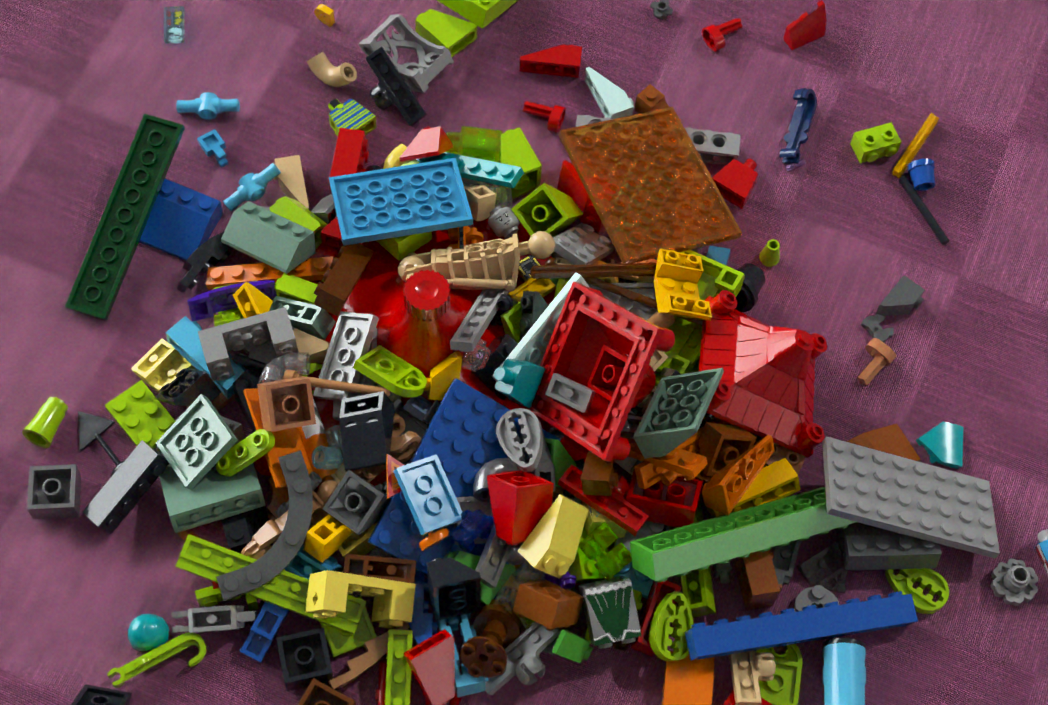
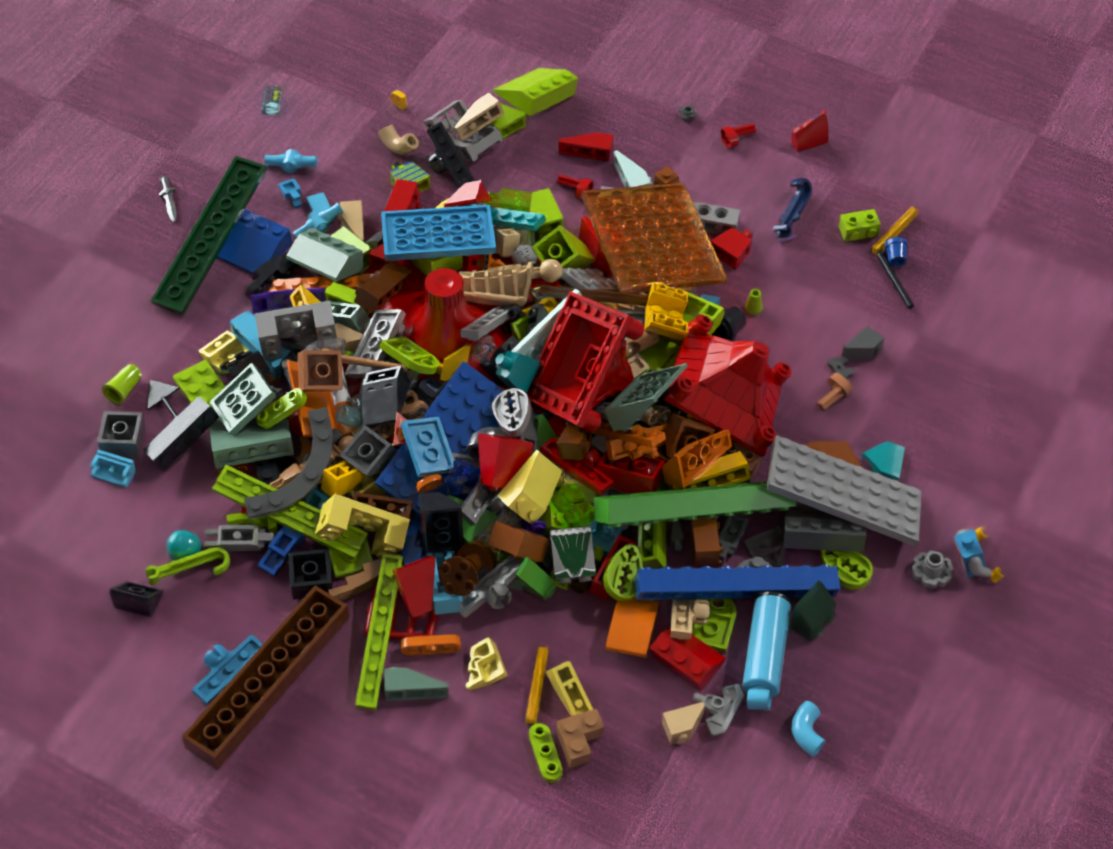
camera: 10 degrees right, 10 degrees down
light grey plate [545,373,596,413] -> none
none -> medium azure hinge [90,449,136,488]
none -> flat silver sword [159,176,177,222]
none -> medium azure tile [307,192,336,221]
none -> tan slope [455,93,504,141]
none -> clear green slope [791,580,836,642]

